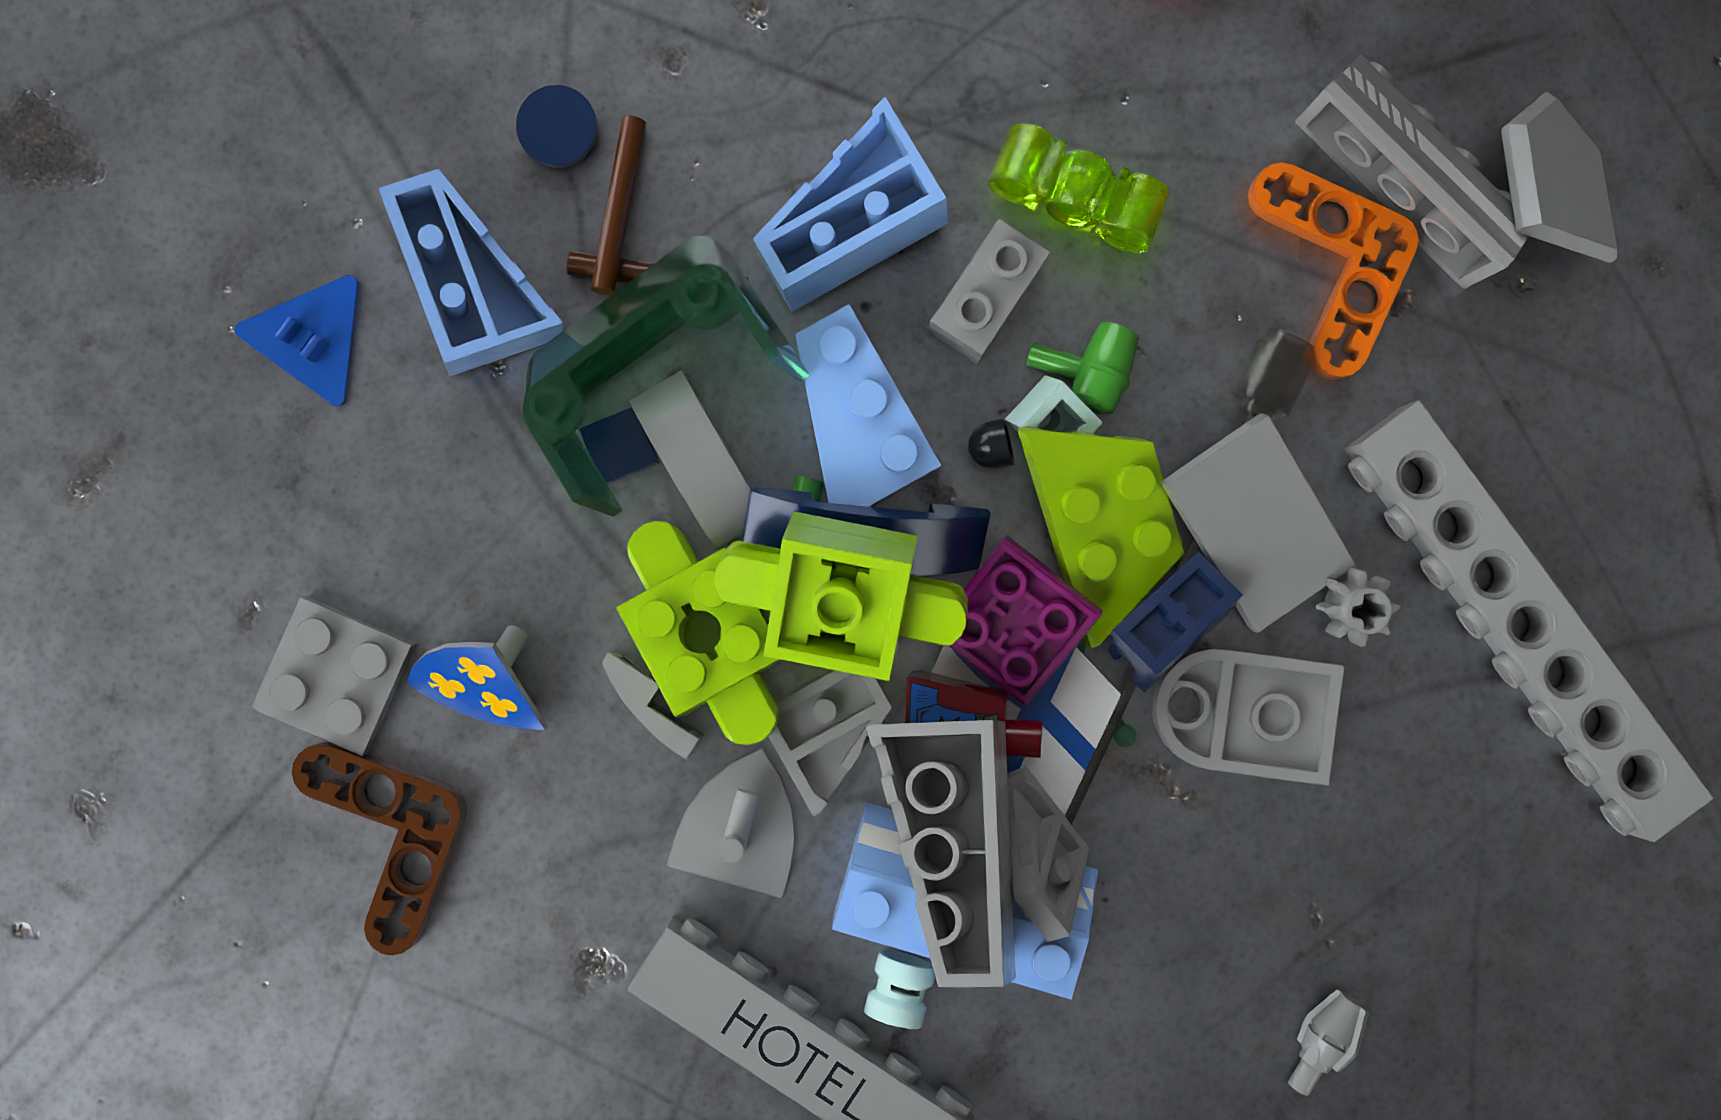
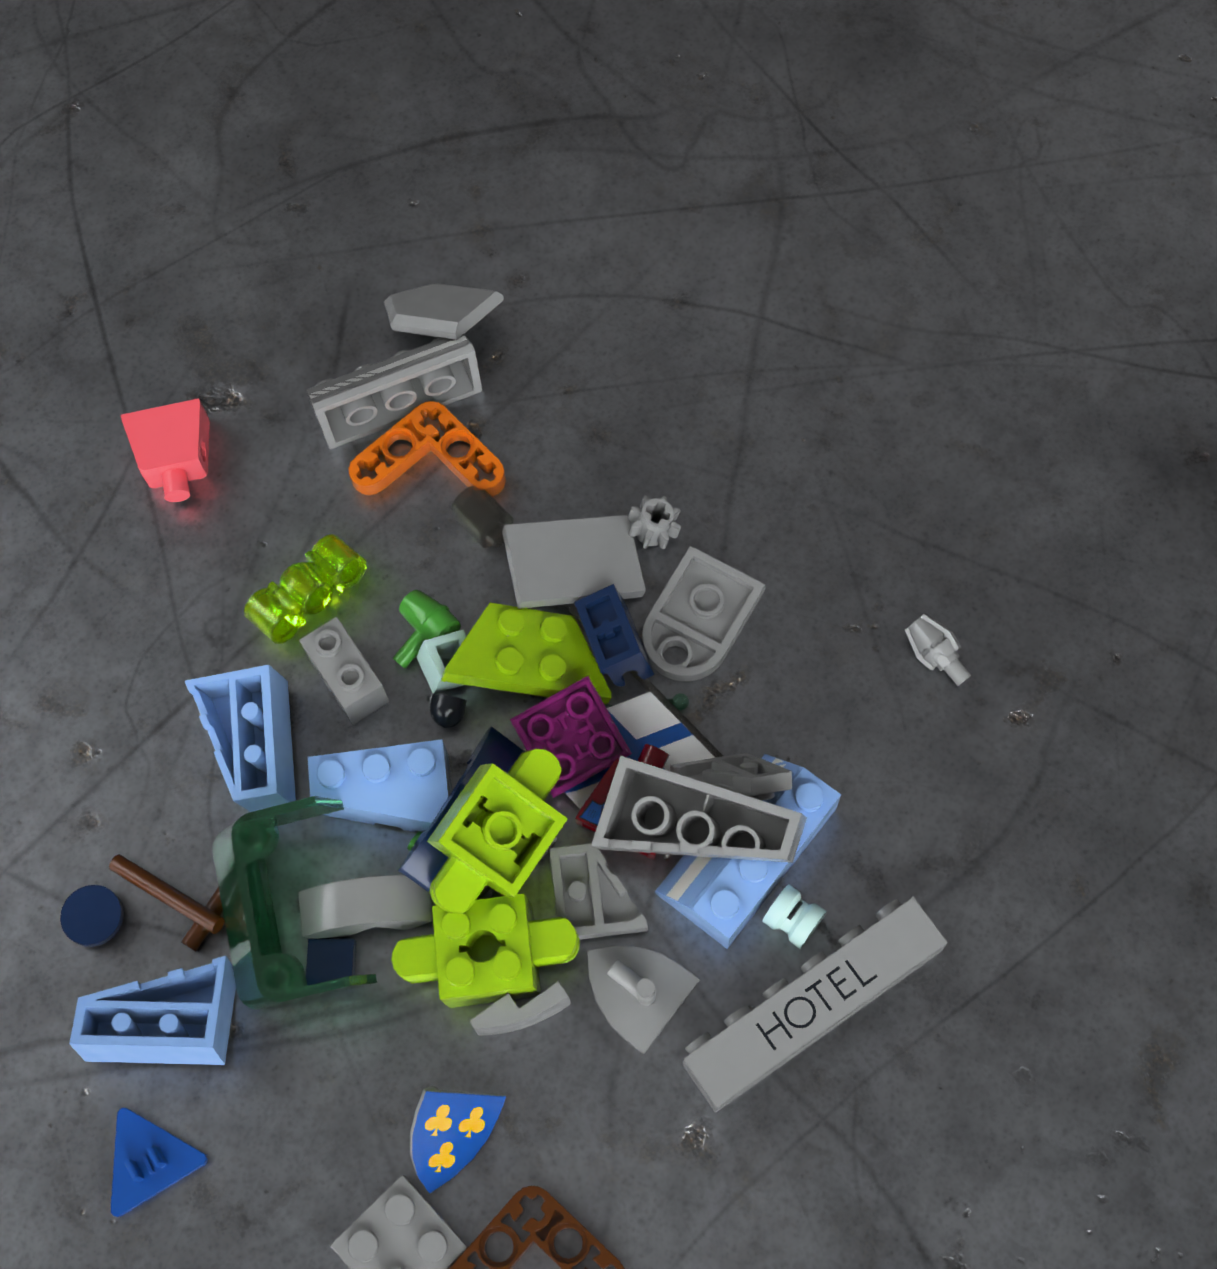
camera: 60 degrees left, 20 degrees down
light grey brick [1343,400,1714,843] -> none

